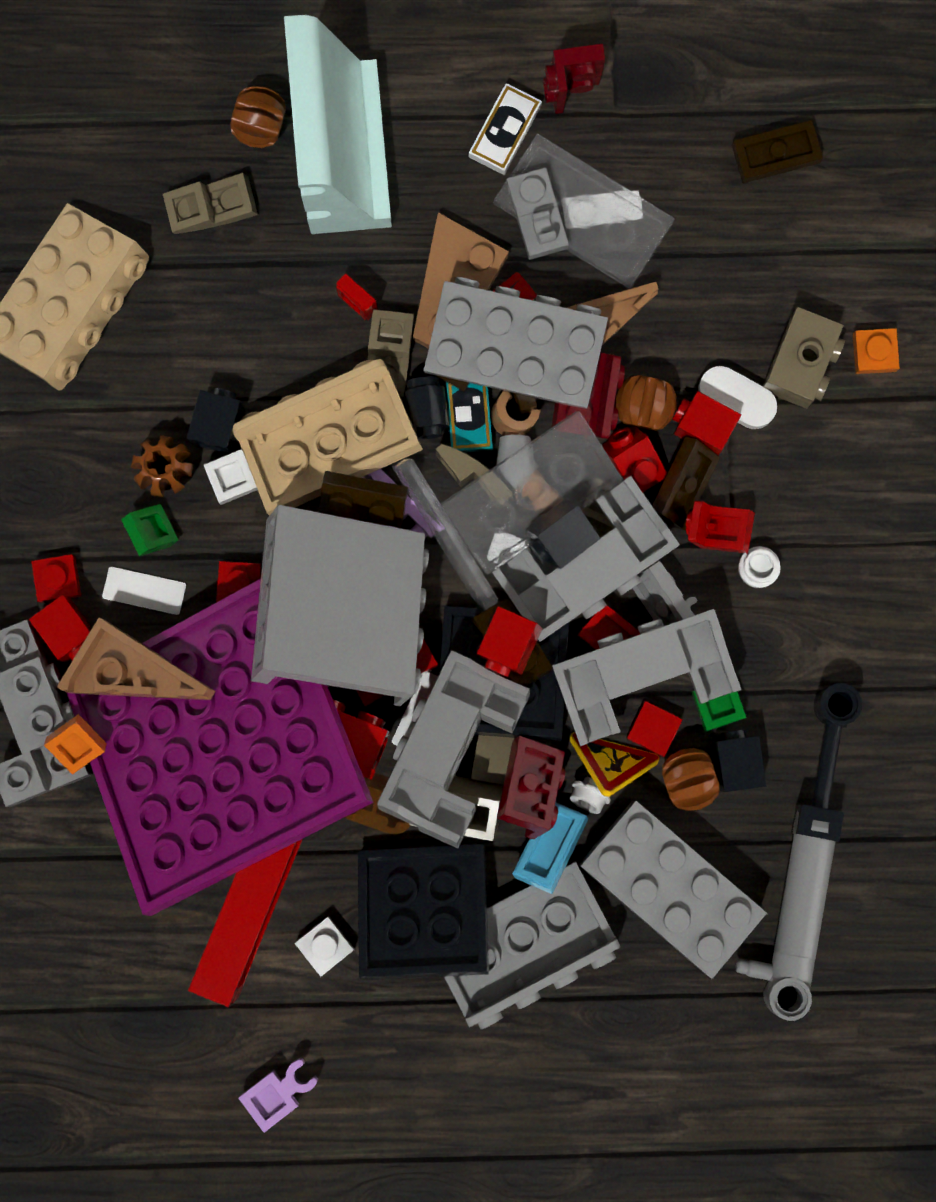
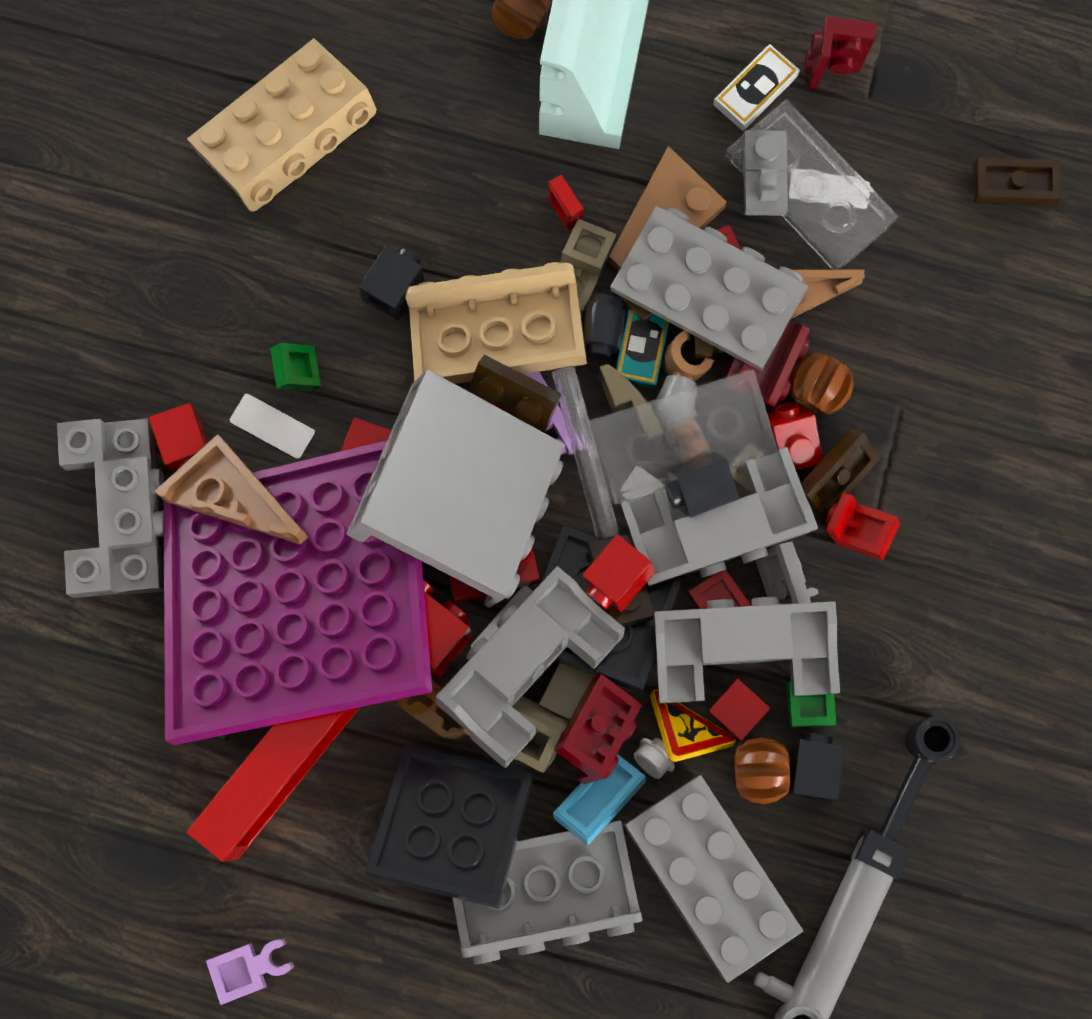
camera: 15 degrees right, 5 degrees down
red plate [31,554,82,603] -> none
orange plate [44,714,107,775] -> none
dark orange piece [131,435,194,497] -> none
dark tan slope [163,173,258,234] -> none
white plate [204,449,258,505] -> none
white plate [294,916,354,977] -> none
red brick [672,391,742,456] -> none
white tile [698,366,777,429] -> none
white plate [738,546,781,588] -> none
dark tan brick [763,307,845,409] -> none
orange plate [853,328,900,374] -> none

